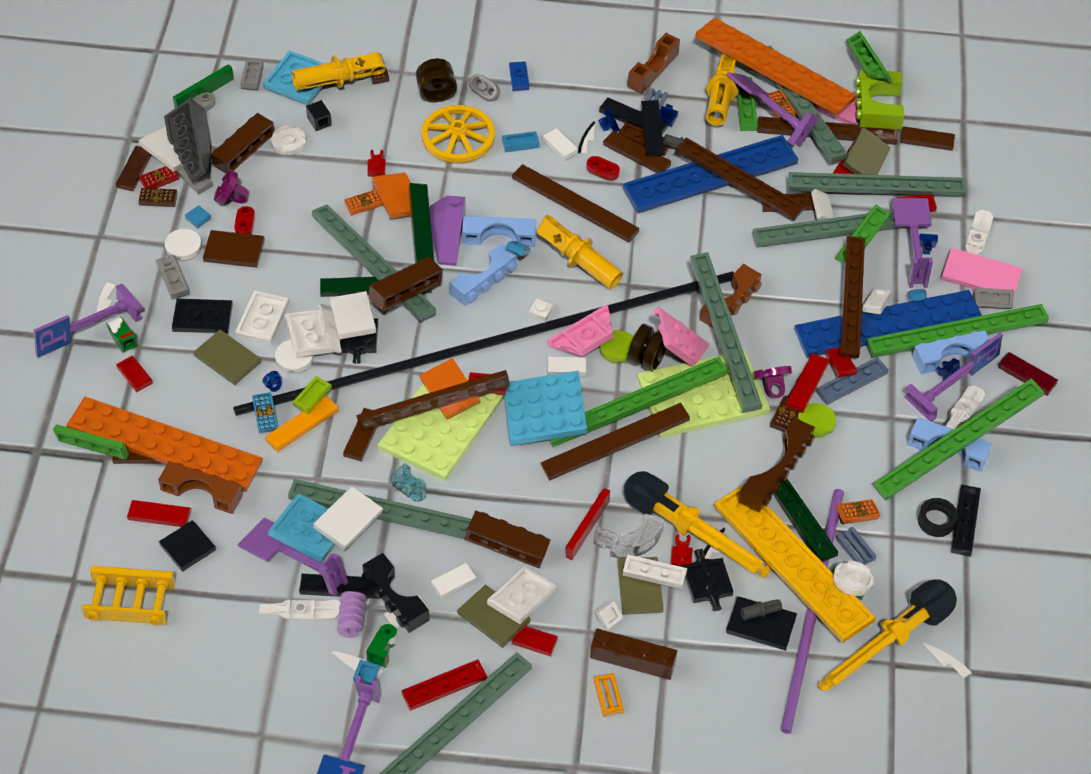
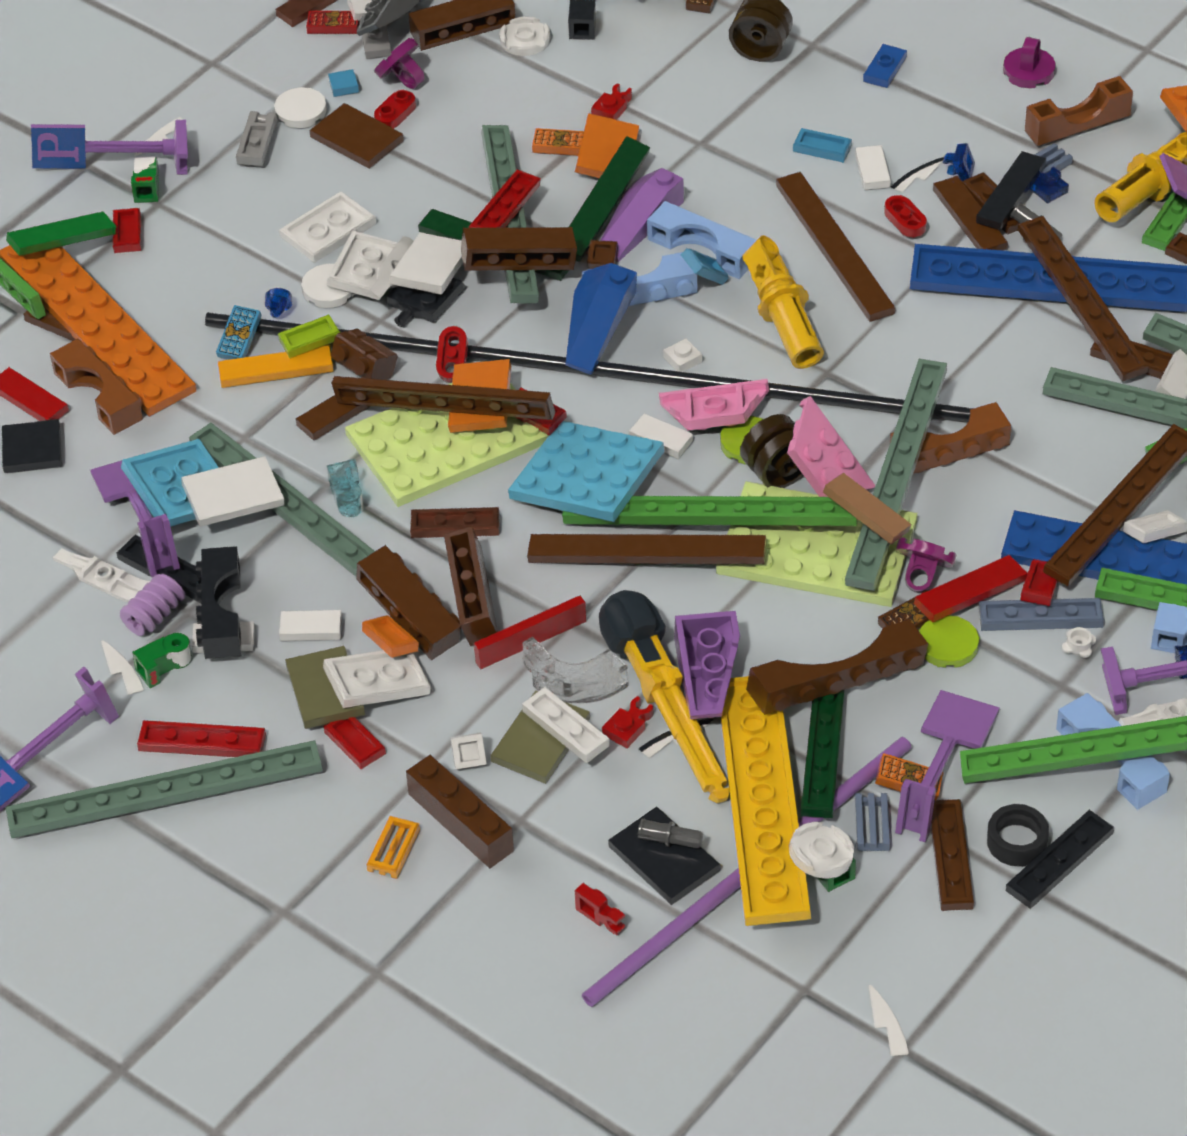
camera: 35 degrees right, 5 degrees down
reddish brown tile [138,188,178,207] -> none
black tile [172,298,233,334] -> none
olive tile [193,329,261,385] -> none
dark azure tile [353,660,380,686] -> none
yellow wheel [421,105,495,163] -> none
light grey plate [469,74,500,100] -> none
black tile [599,97,668,134] -> none
black plate [683,549,734,612] -> none
piece [818,579,957,691] -> none
none -> green tile [6,211,116,256]
none -> reddish brown brick [330,328,398,380]
none -> orange tile [362,615,419,658]
none -> copper tile [410,507,499,538]
none -> red plate [436,326,468,383]
none -> reddish brown brick [444,526,498,646]
none -> red tile [469,169,541,228]
none -> blue wedge [566,263,637,375]
none -> red plate [574,883,625,935]
none -> reddish brown tile [587,240,618,269]
none -> medium lavender wedge [674,611,740,720]
none -> medium nougat tile [823,473,912,544]
none -> medium lavender piece [895,690,1000,842]
none -> reddish brown tile [930,799,974,911]
none -> magenta tile [1003,37,1056,89]
none -> white plate [1062,627,1096,658]

